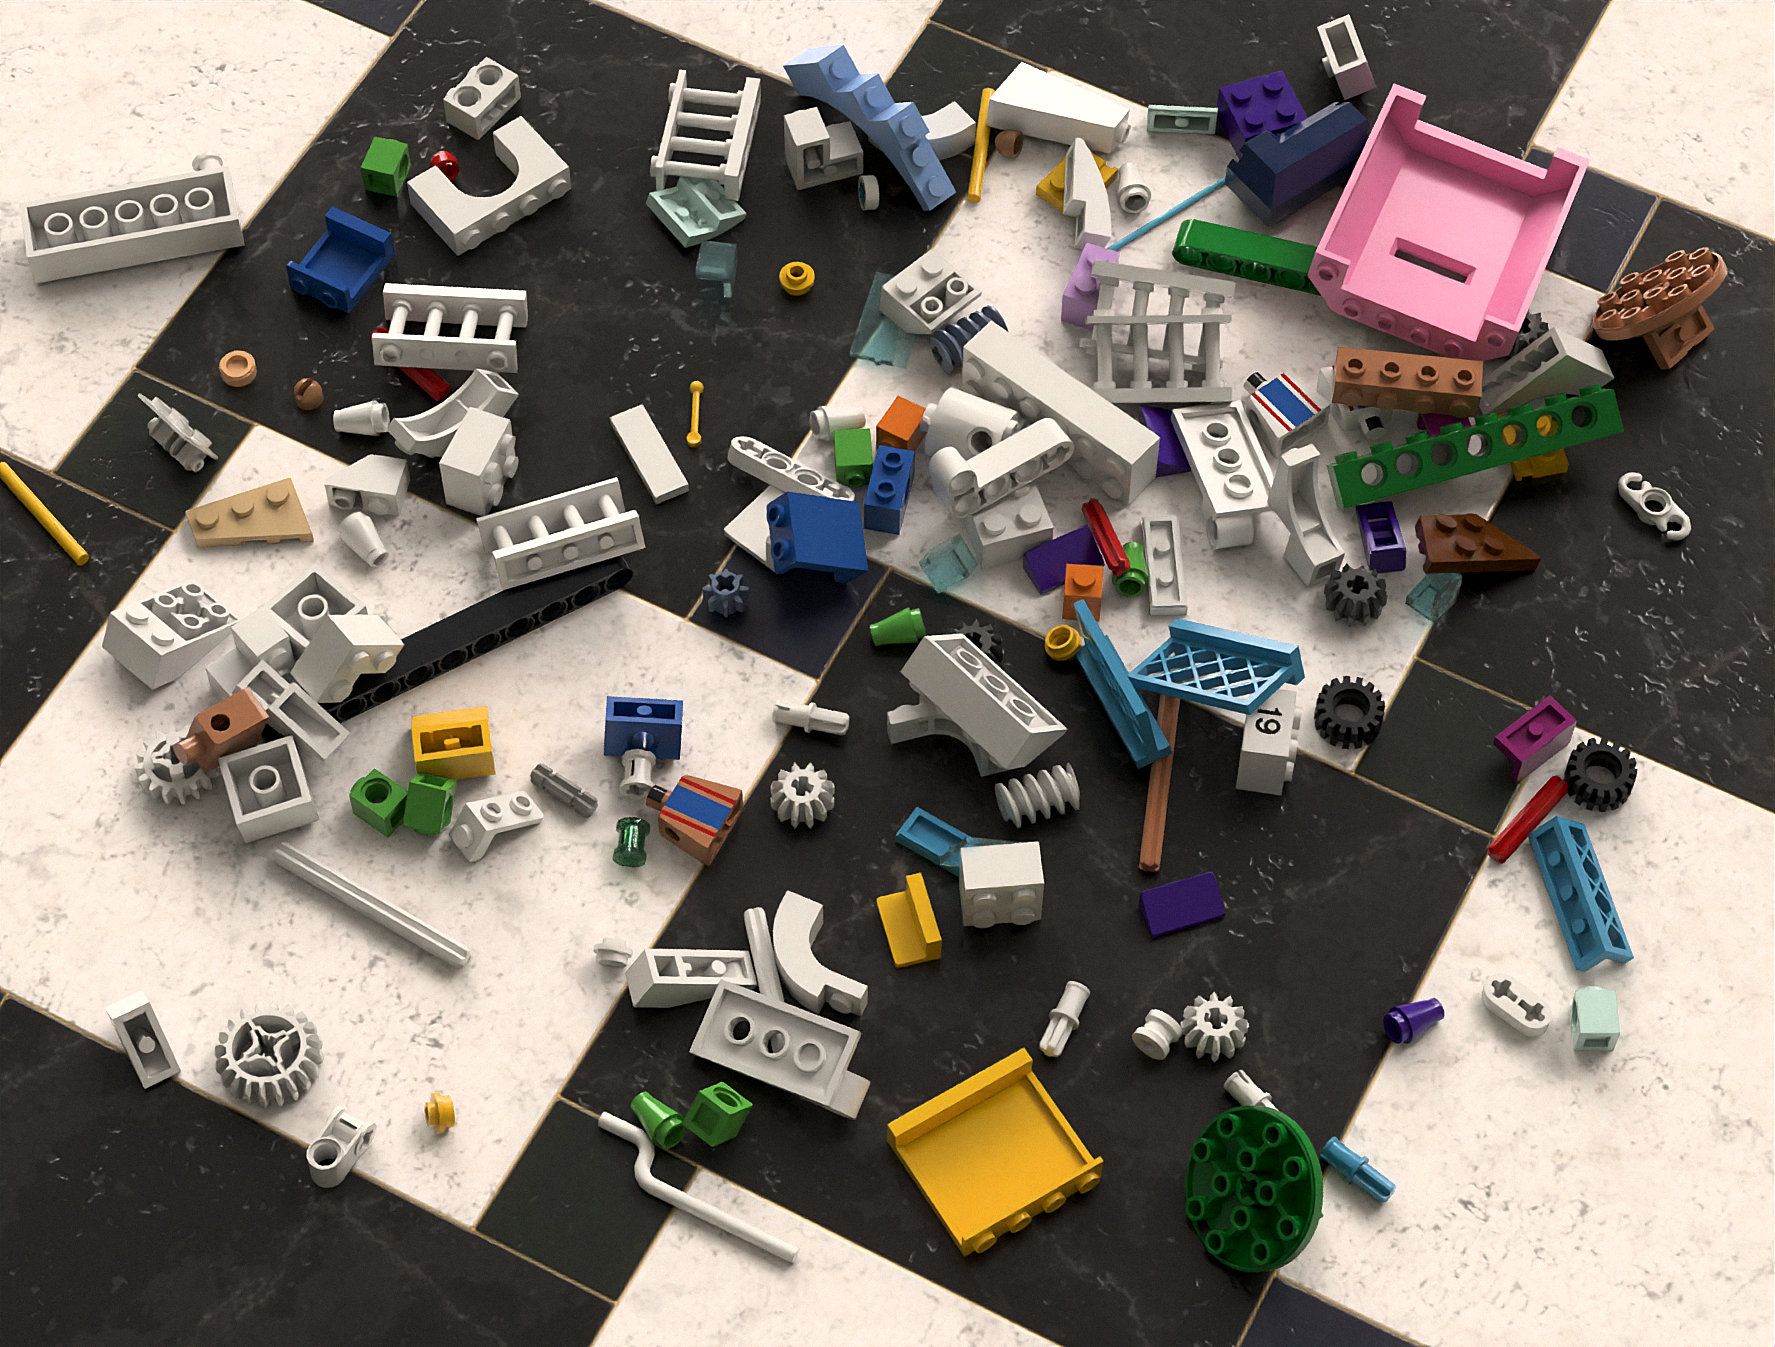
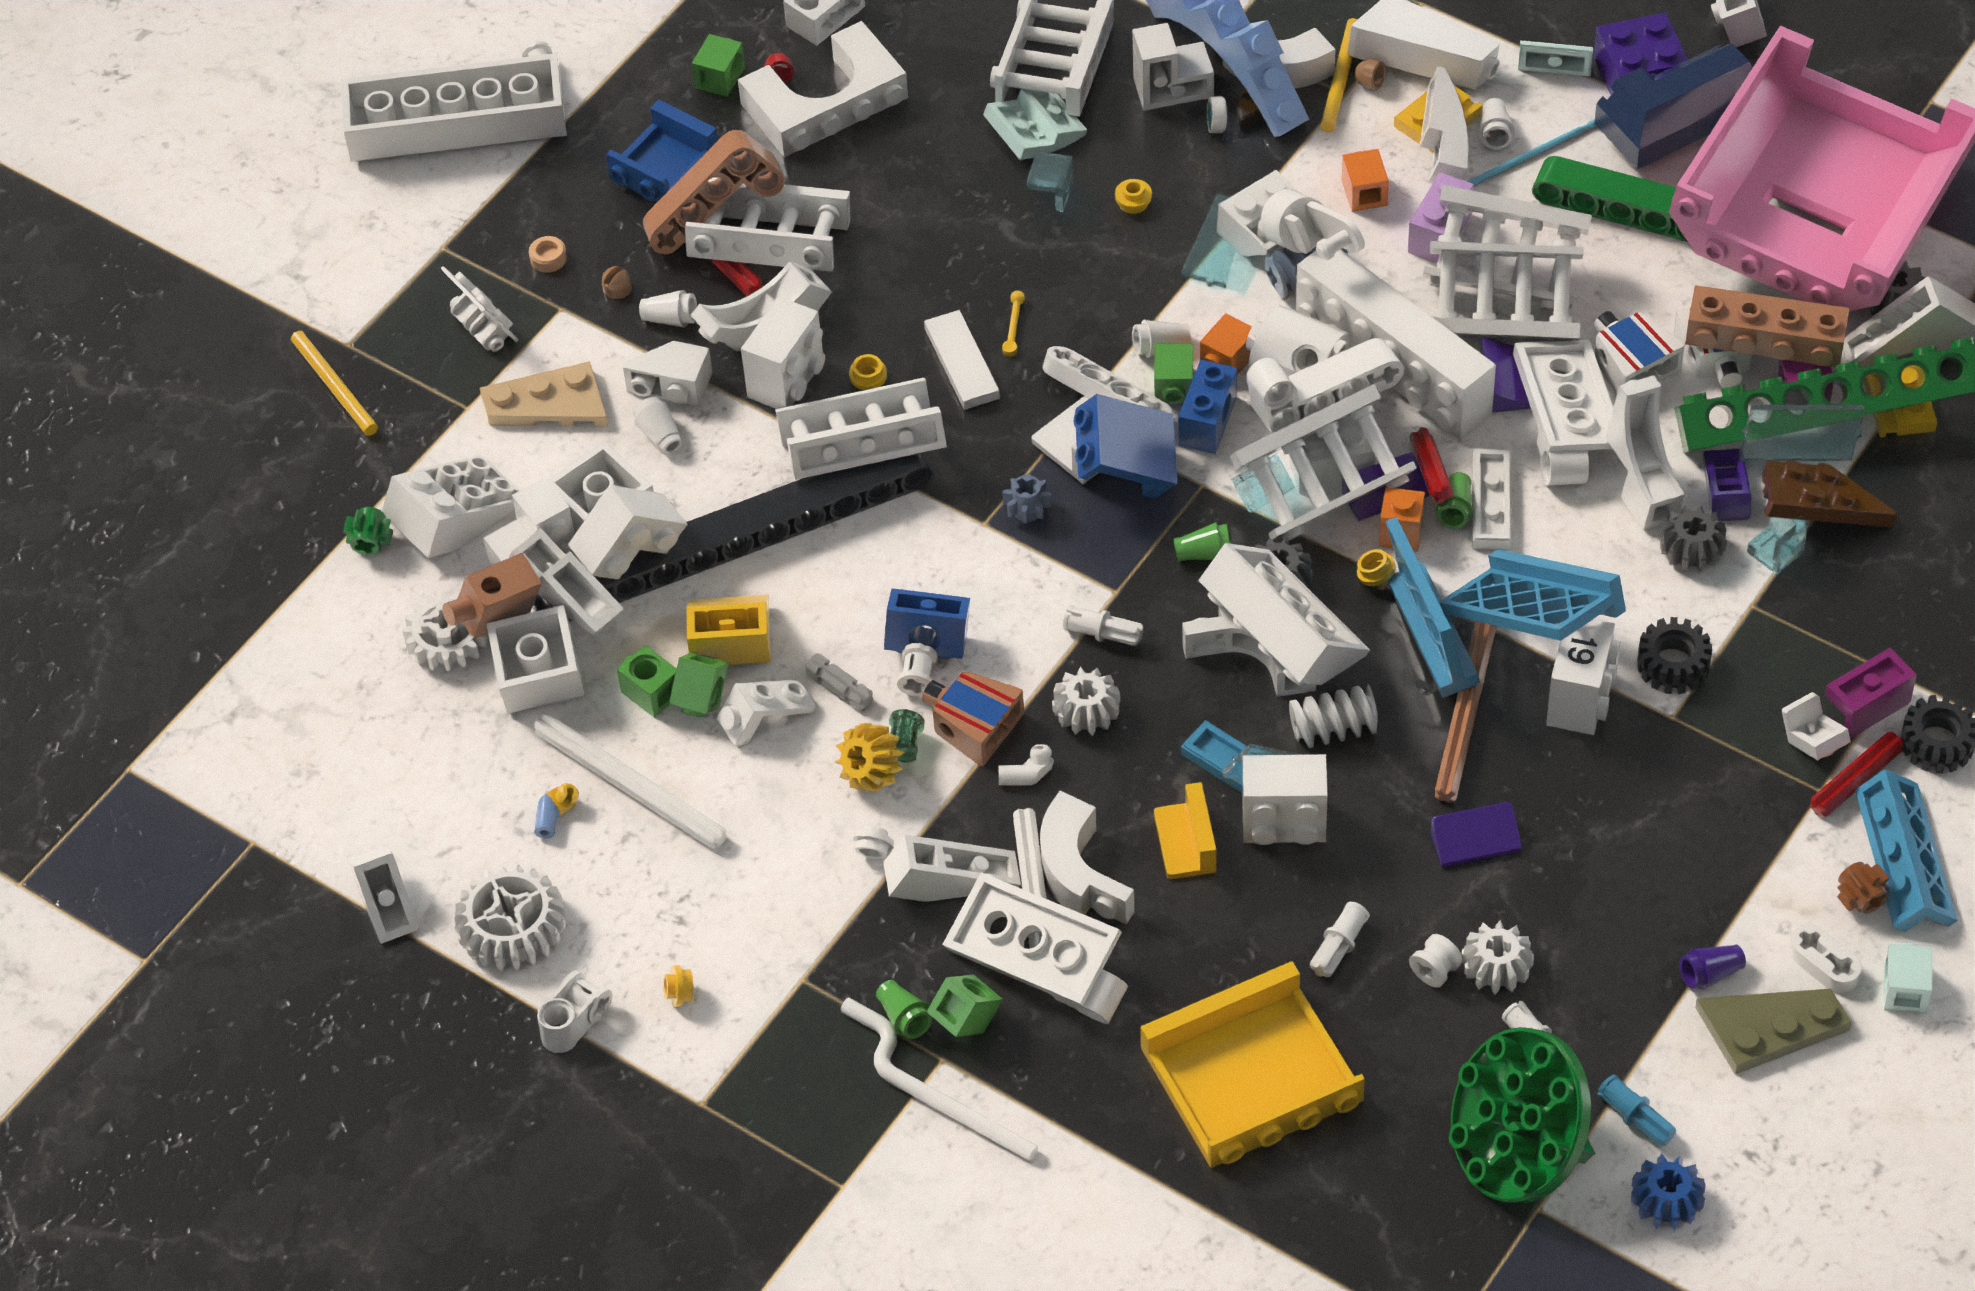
camera: 10 degrees right, 5 degrees down
none -> green gear [343,507,393,555]
none -> arm [534,783,579,839]
none -> nougat beam [643,130,785,254]
none -> yellow gear [835,723,905,792]
none -> yellow plate [849,354,887,390]
none -> white arm [999,744,1054,786]
none -> white fence [1230,384,1416,541]
none -> white piece [1261,189,1365,260]
none -> orange brick [1341,149,1389,212]
none -> blue gear [1631,1153,1706,1231]
none -> olive wing [1695,988,1851,1074]
none -> clear light blue piece [1739,405,1865,461]
none -> white bracket [1782,692,1851,760]
none -> dark orange gear [1837,862,1890,914]

